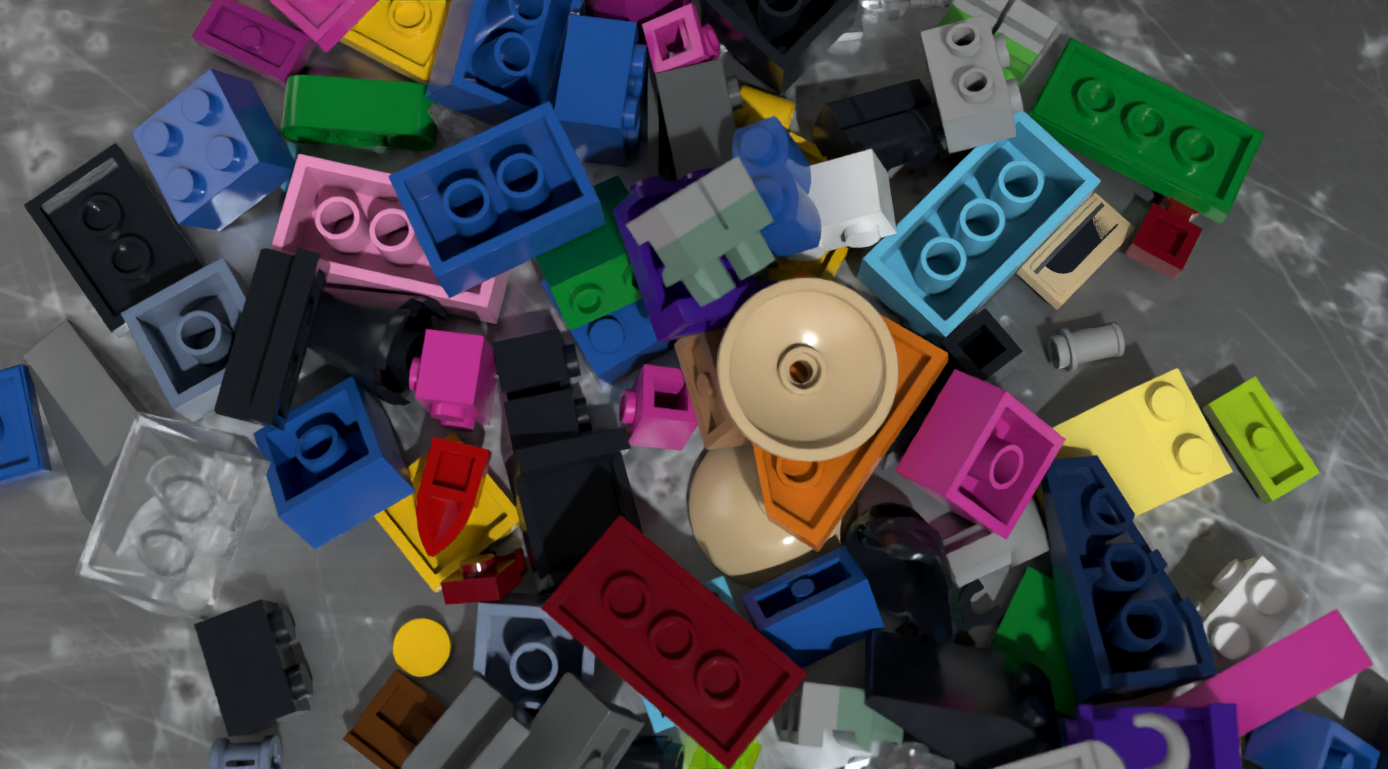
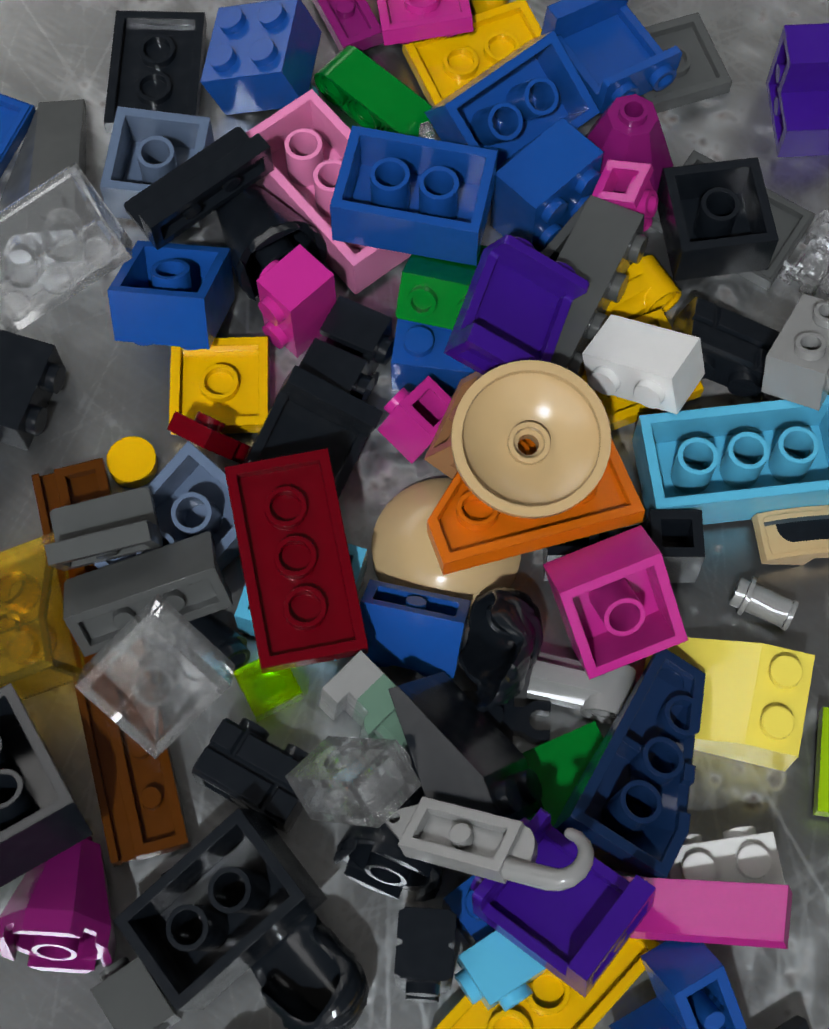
camera: 35 degrees right, 10 degrees down
red plate [416,437,492,557] -> none
sand green hips [626,156,775,307] -> none
blue brick [732,116,822,259] -> none

